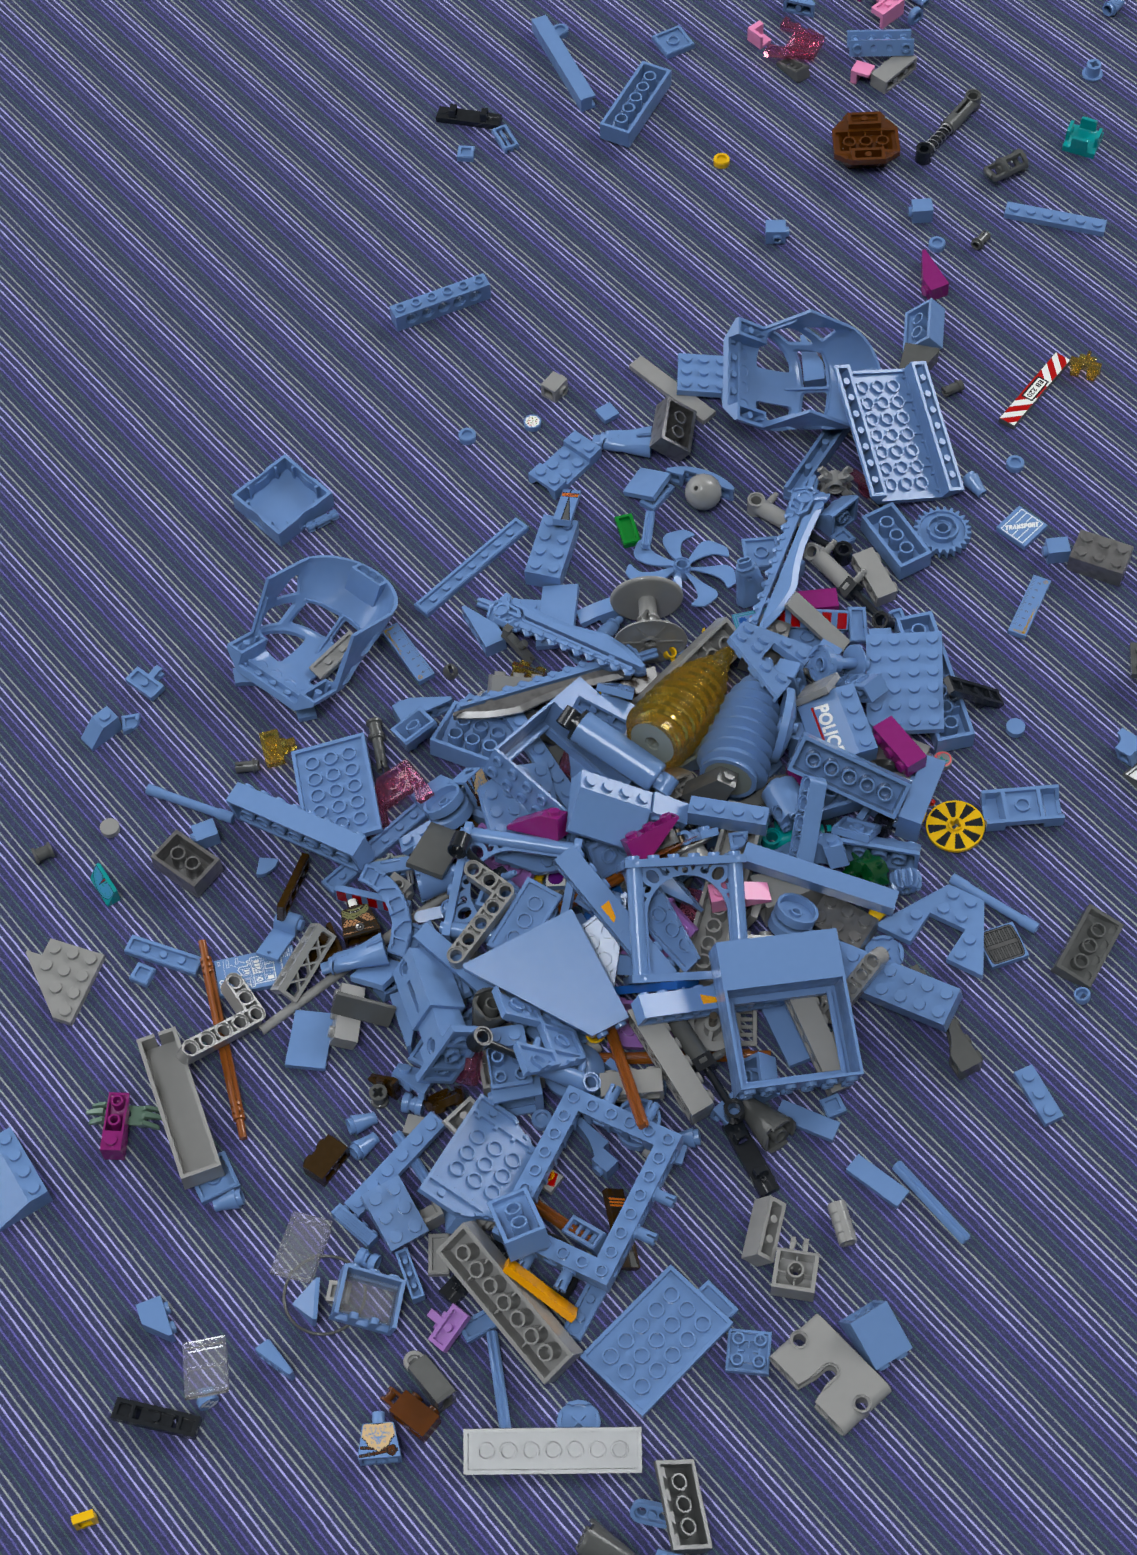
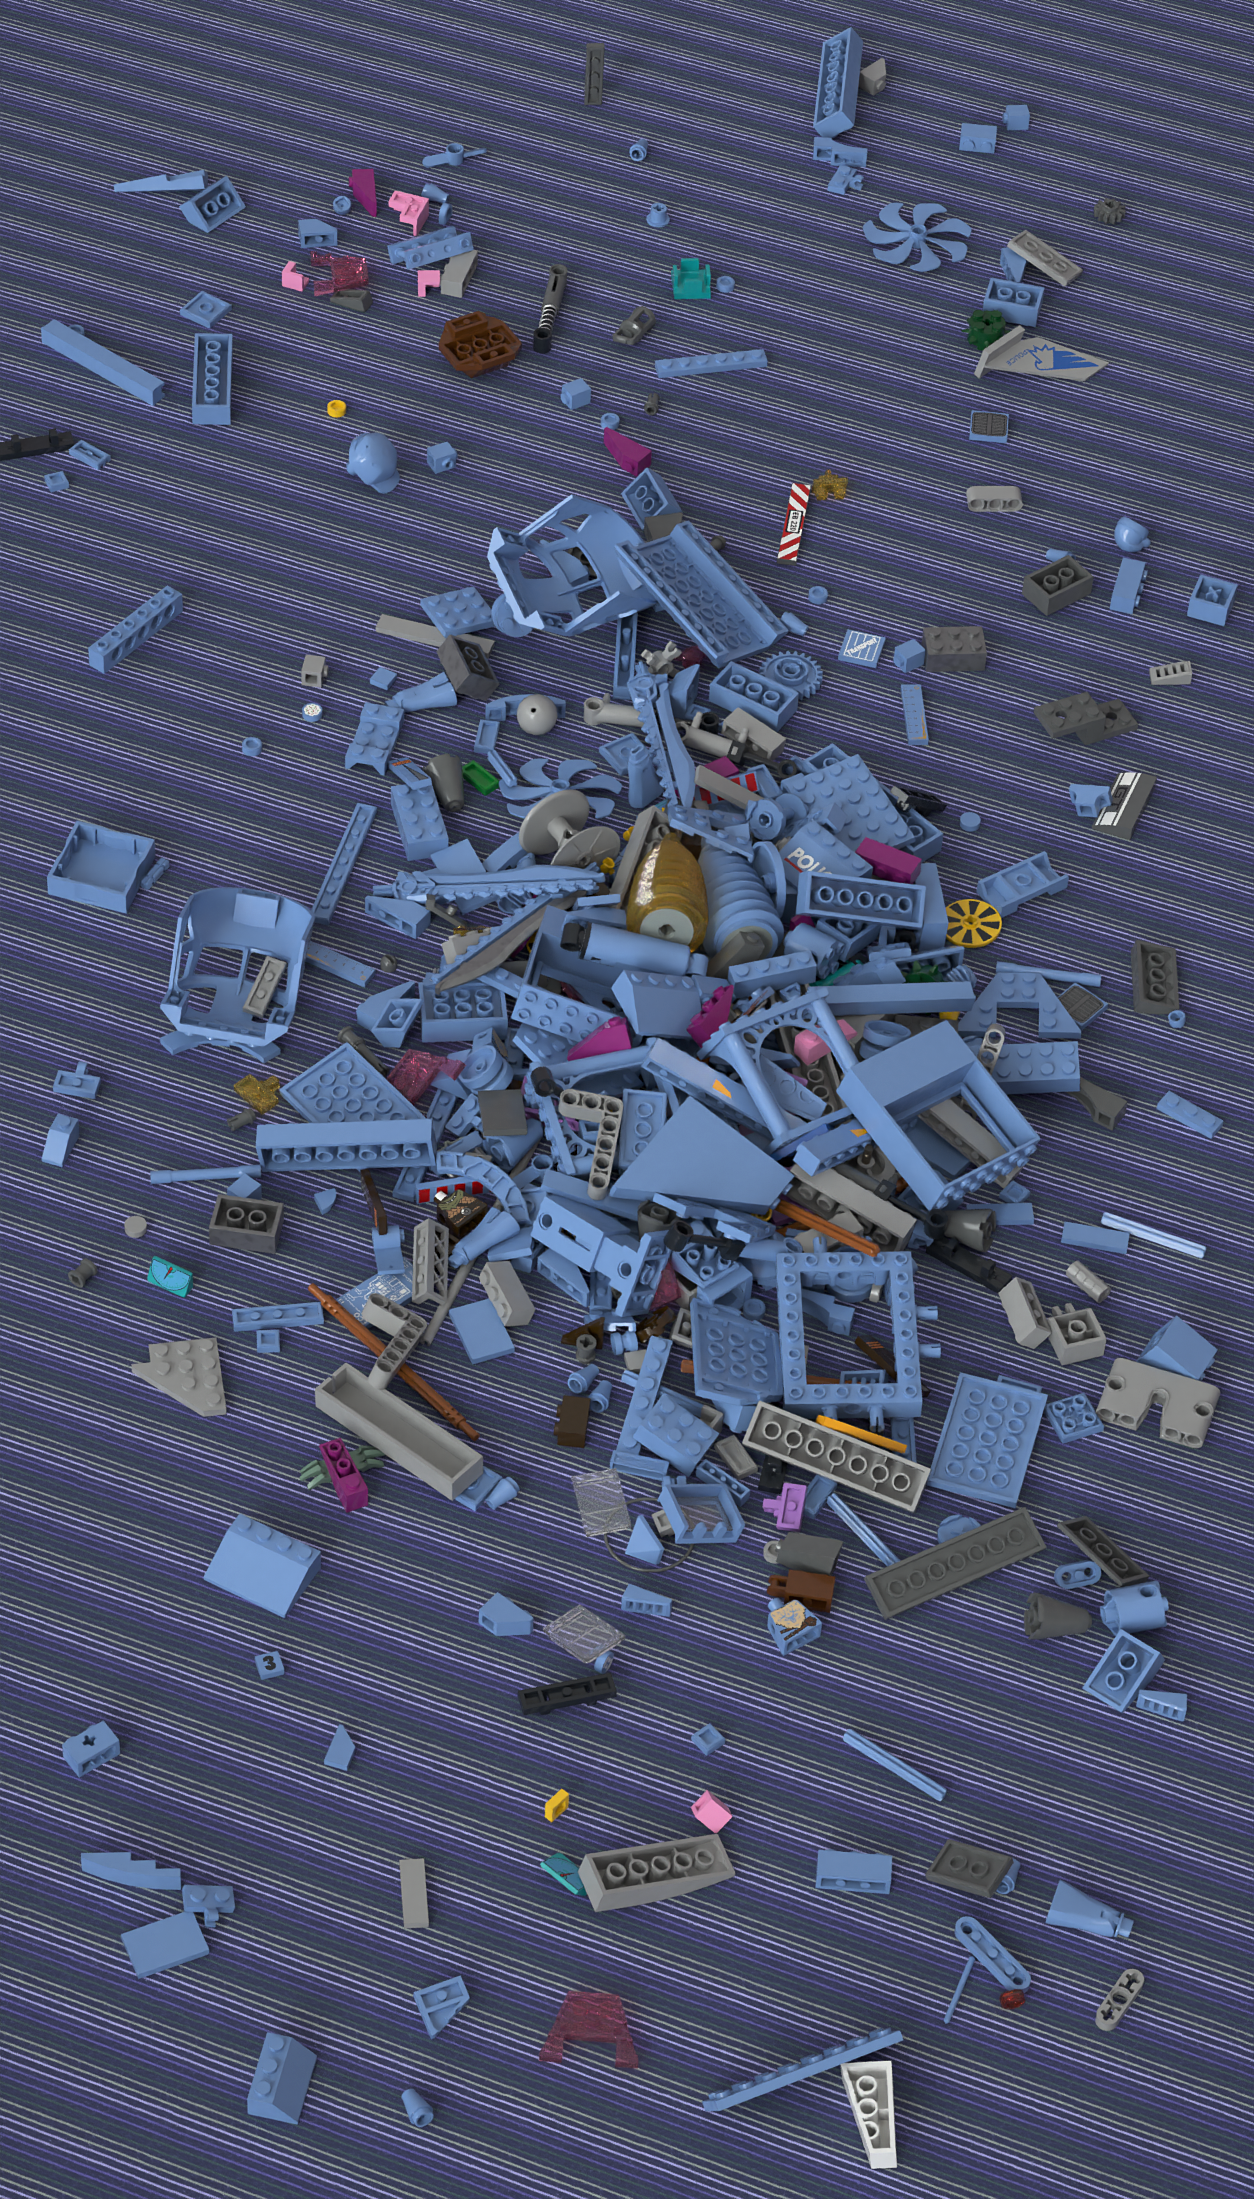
camera: 35 degrees left, 10 degrees down
medium blue tile [121,713,141,735] -> none
dark grey slope [331,991,396,1027] -> none
medium blue slope [486,1187,551,1262] -> none
medium blue tile [623,467,672,502] -> none
medium blue beam [788,775,827,863] -> none
light grey tile [796,672,840,706] -> none
none -> medium blue piece [346,432,400,494]
none -> dark grey cone [422,754,465,812]
none -> medium blue tile [691,1723,725,1756]
none -> medium blue tile [716,276,735,293]

